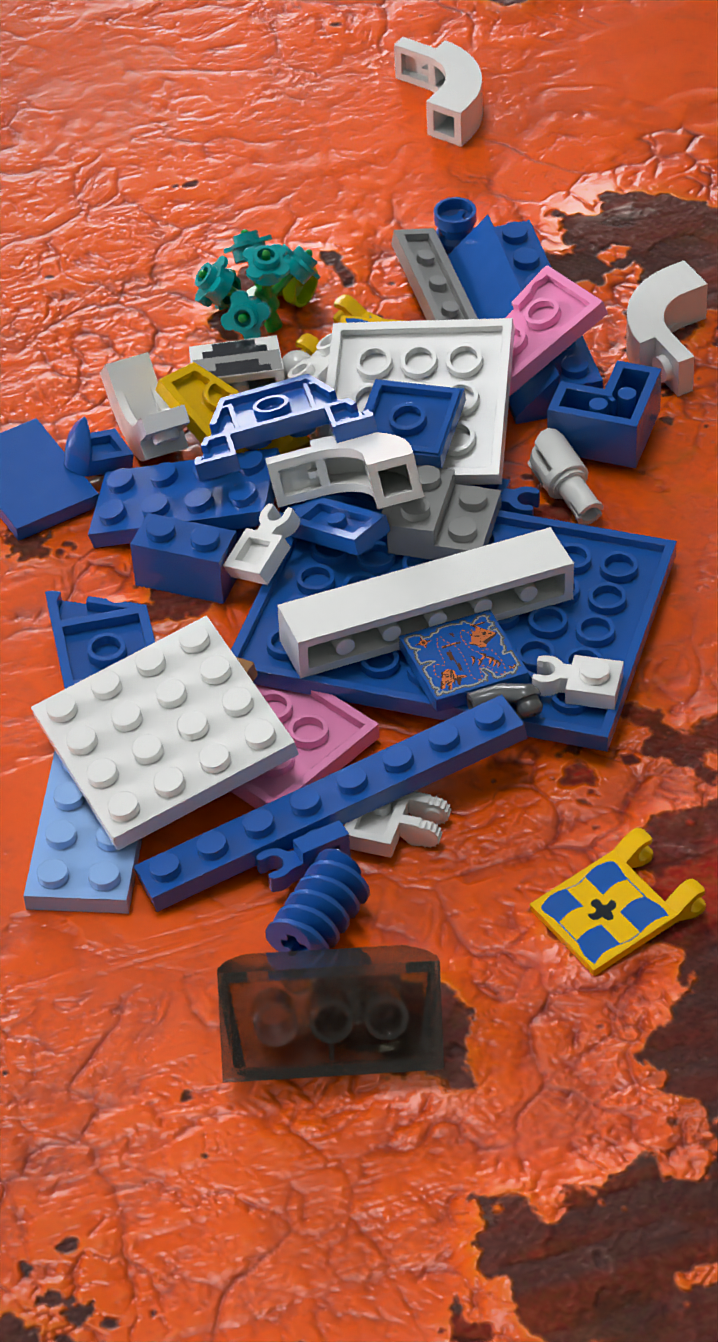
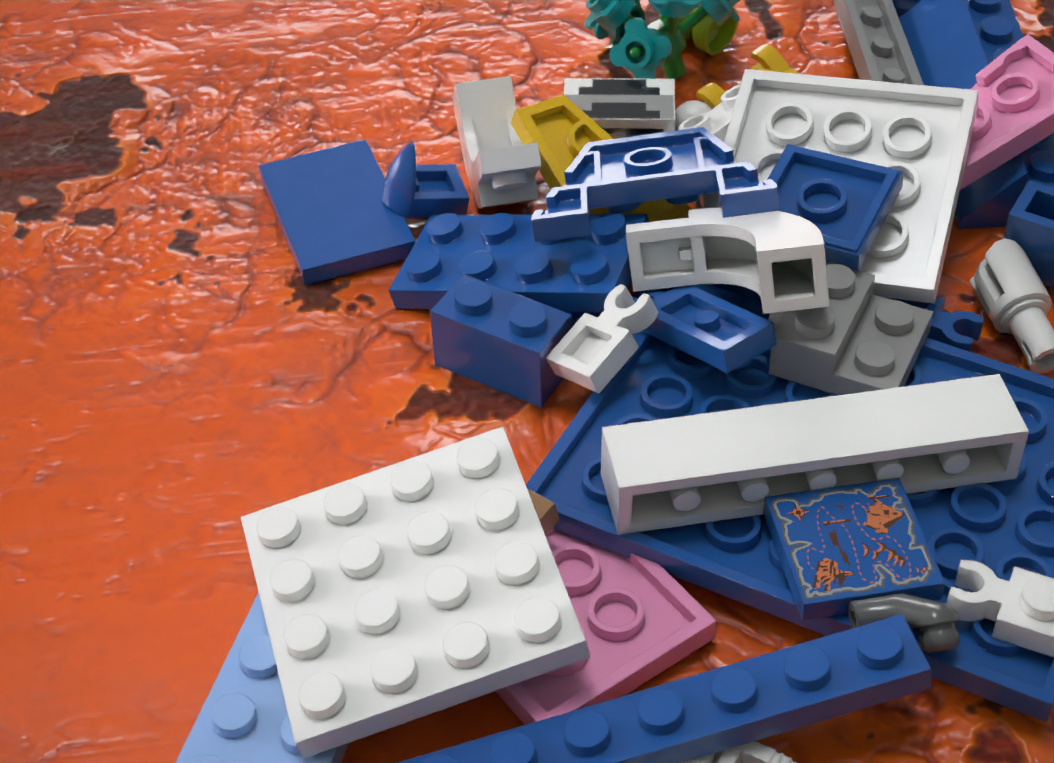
camera: 10 degrees right, 0 degrees up
blue wing [45,590,155,689] -> none

